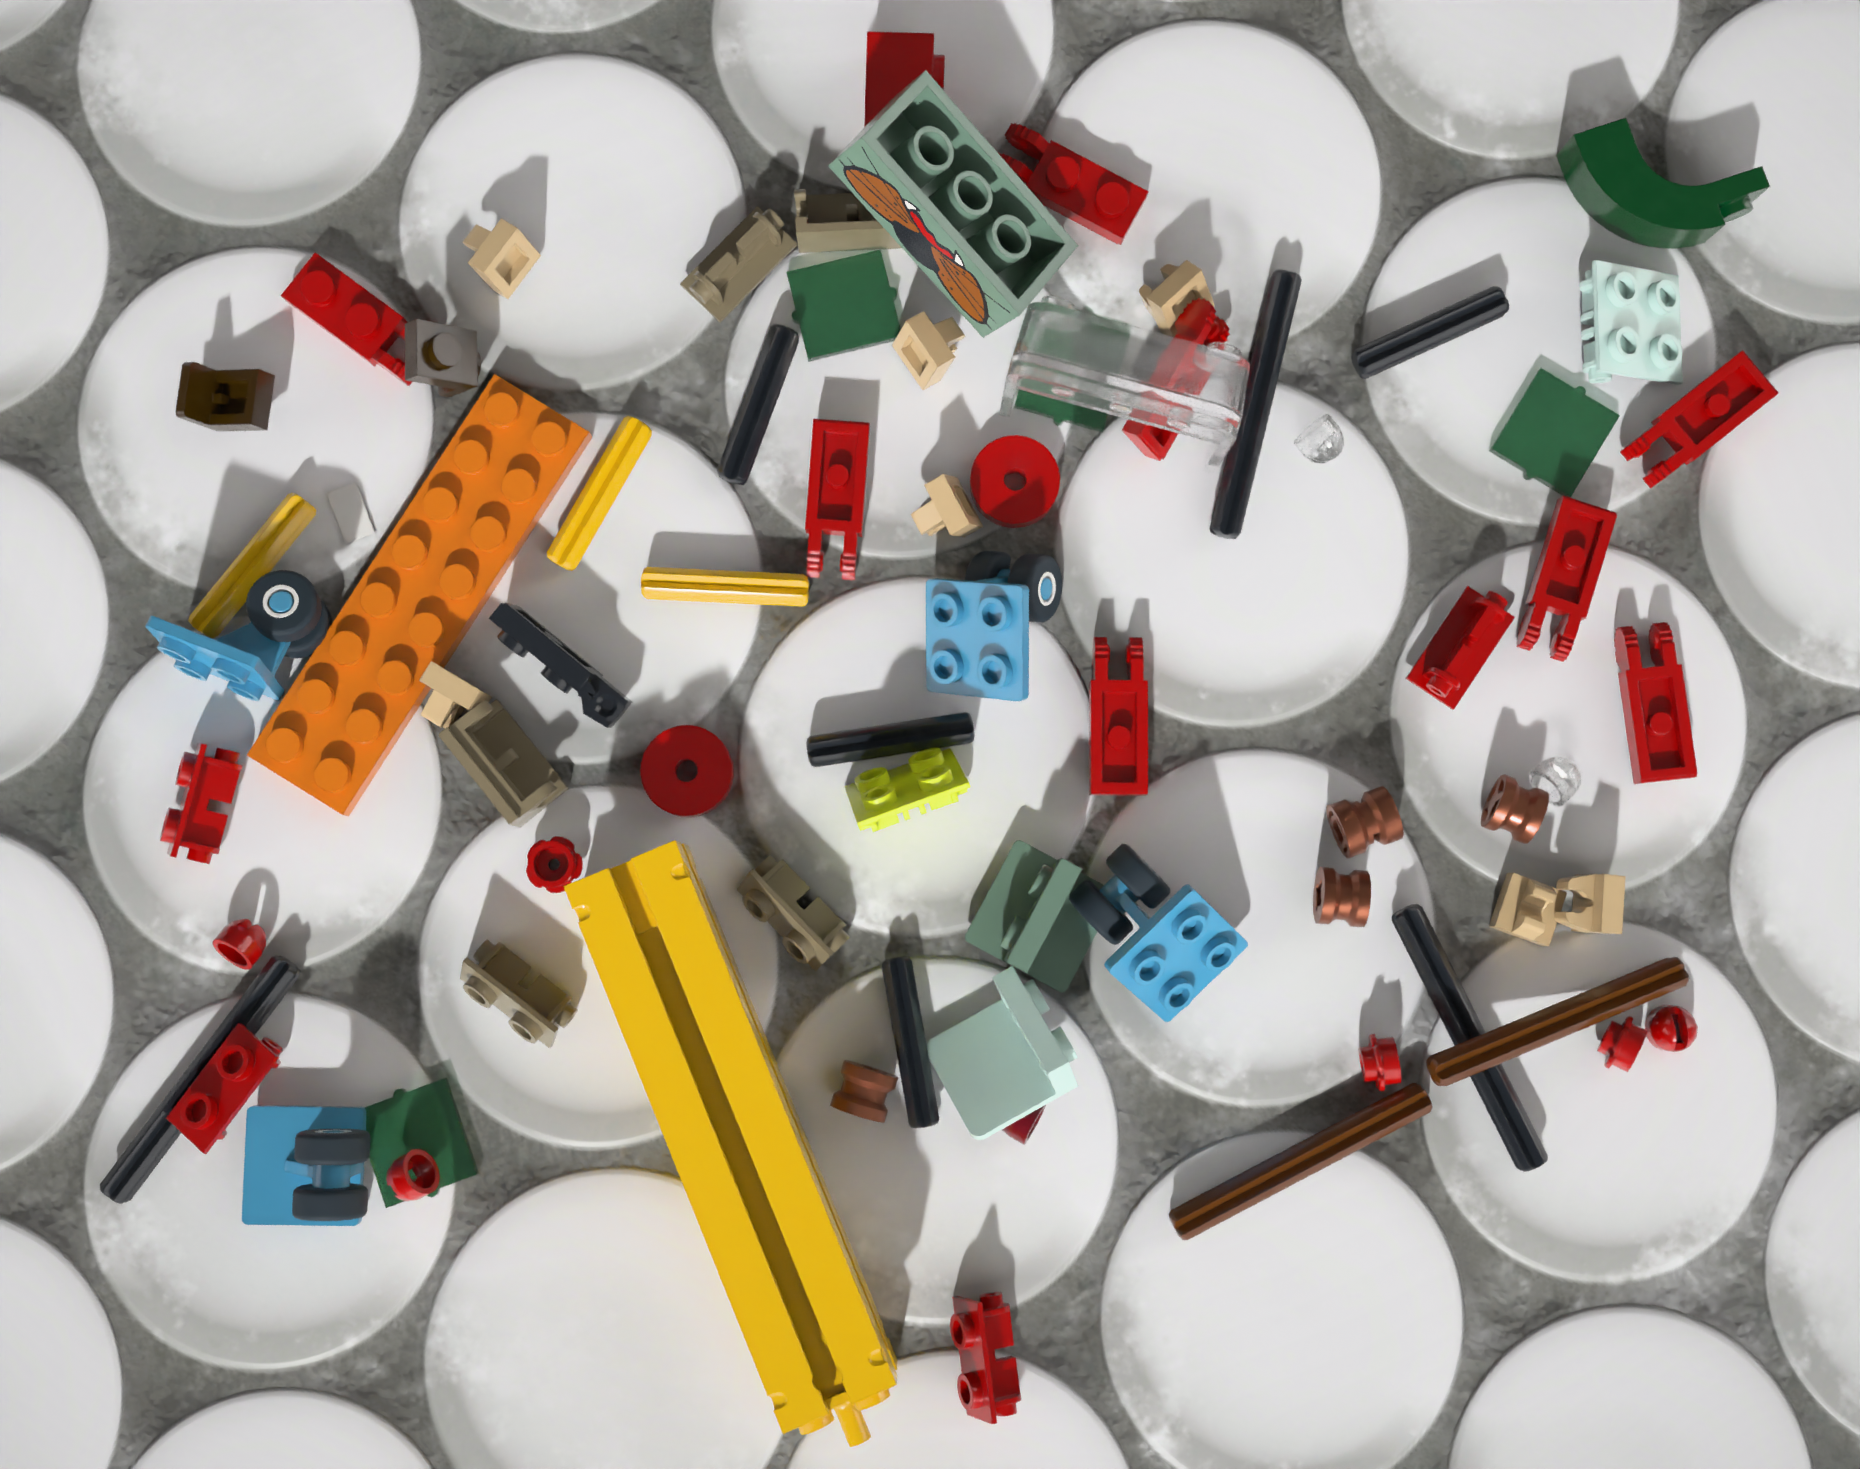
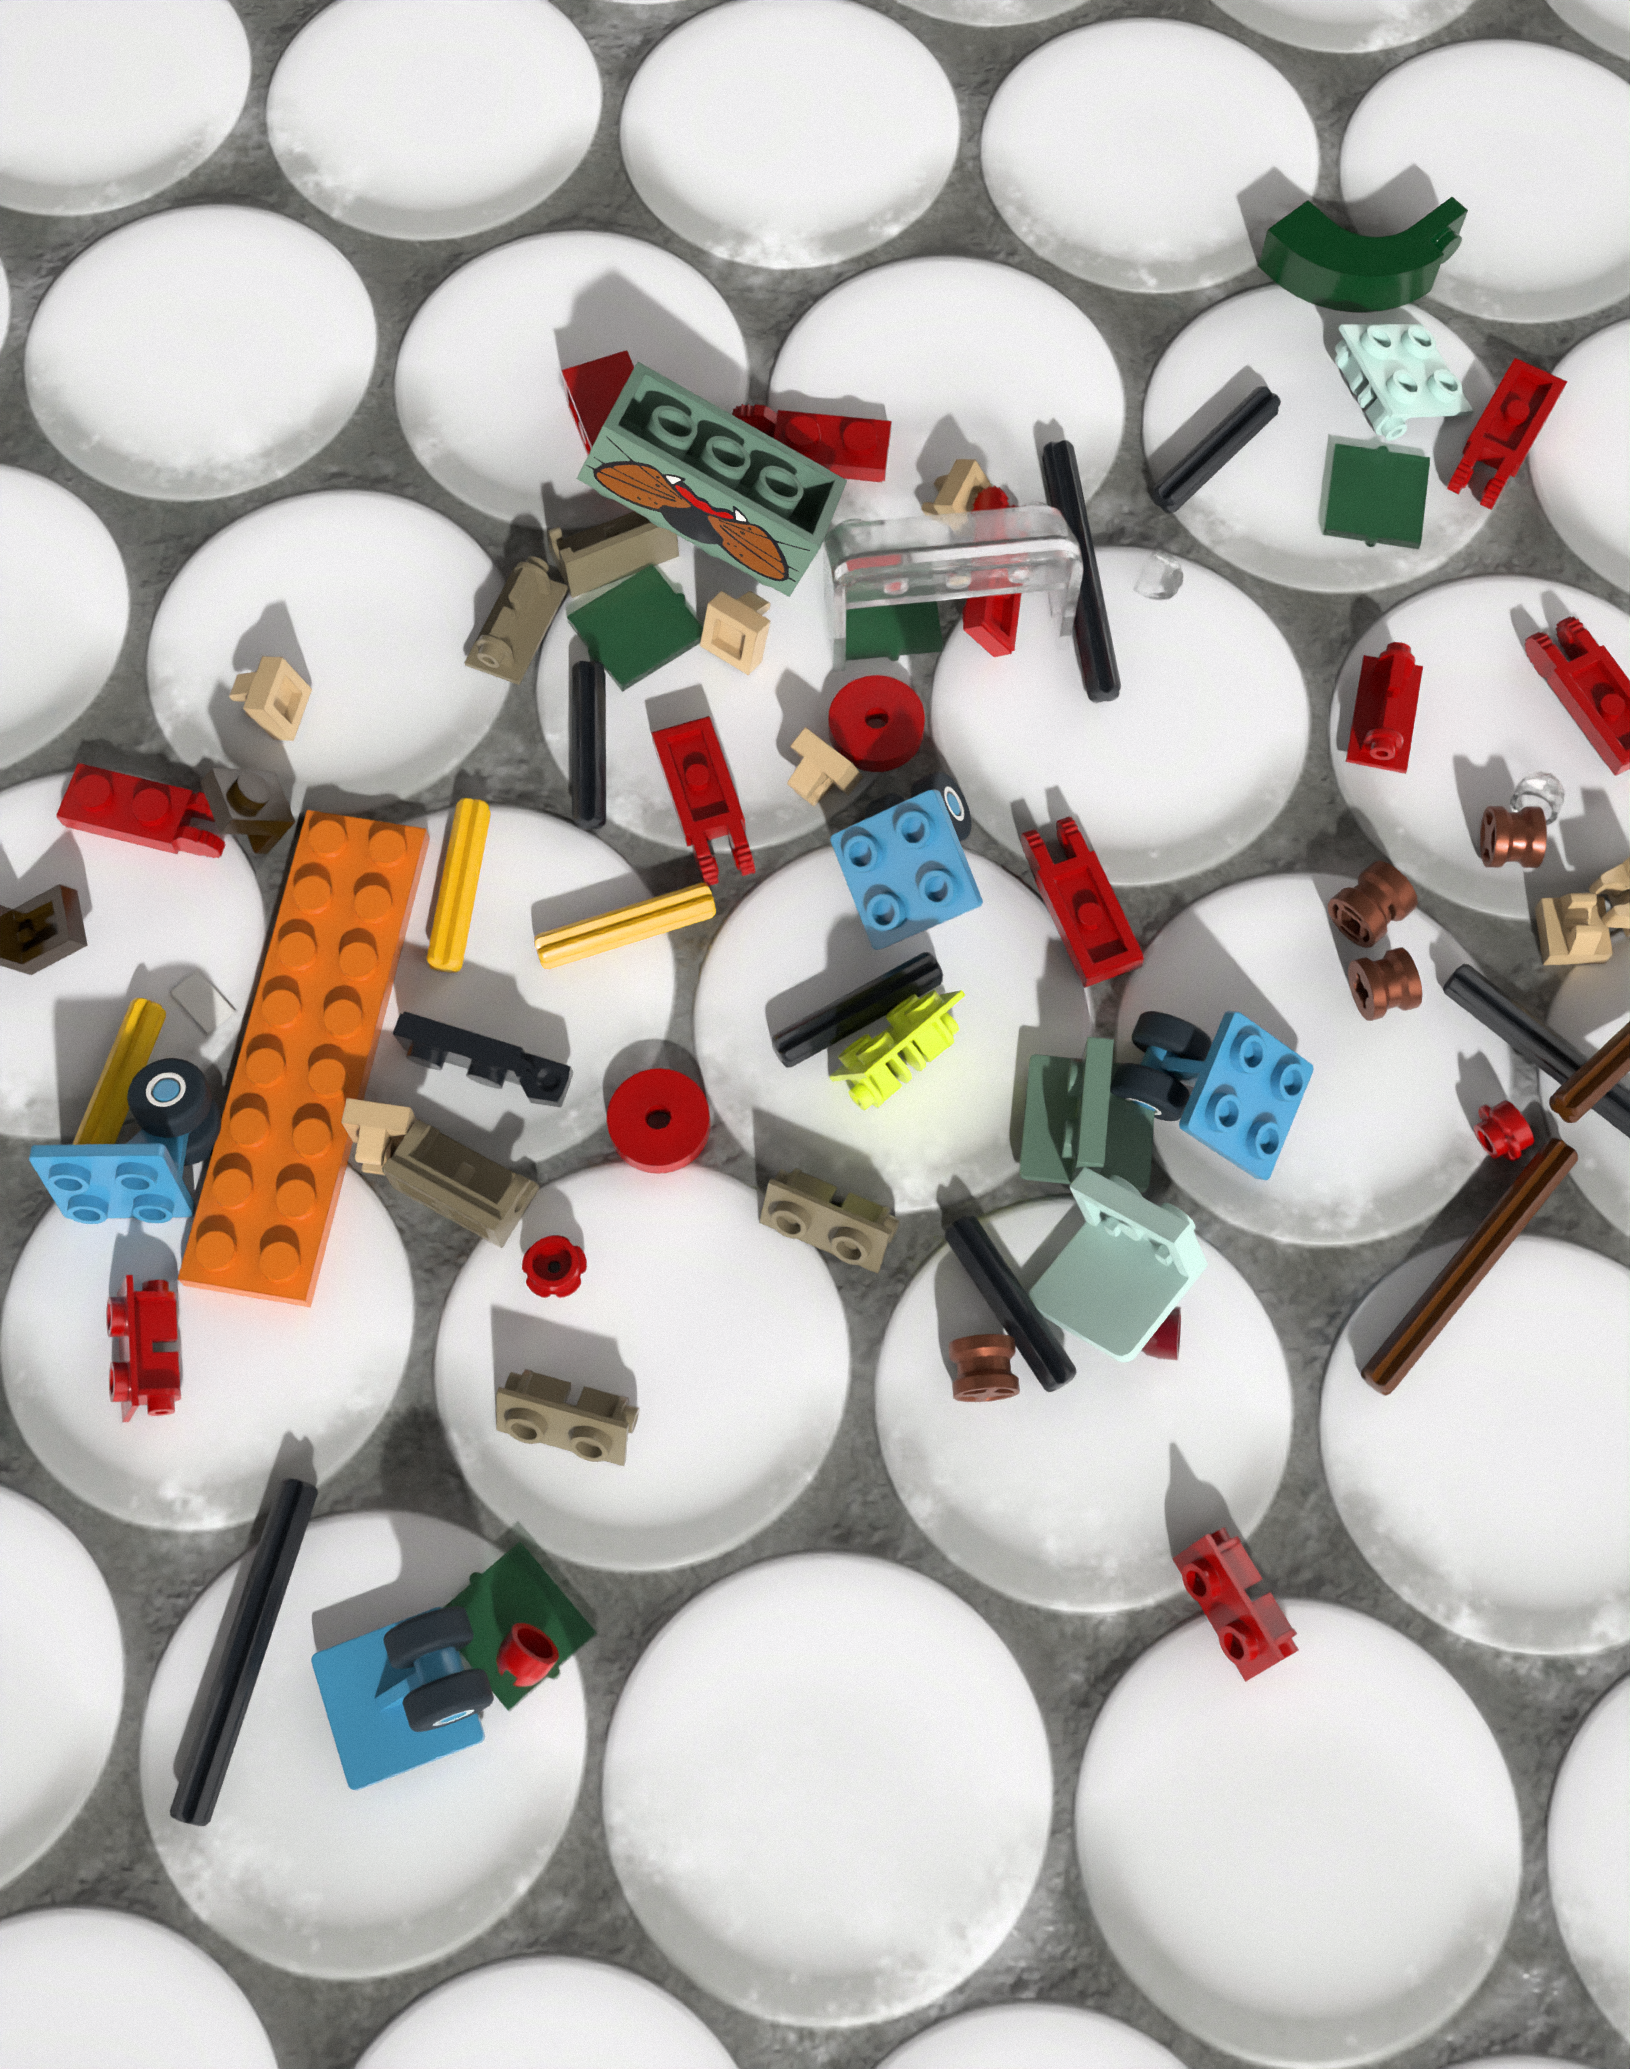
camera: 15 degrees left, 15 degrees down
red hinge [166,1023,283,1154] -> none
red hinge [212,919,267,970] -> none
yellow brick [563,840,898,1447] -> none
red hinge [1516,495,1617,662] -> none

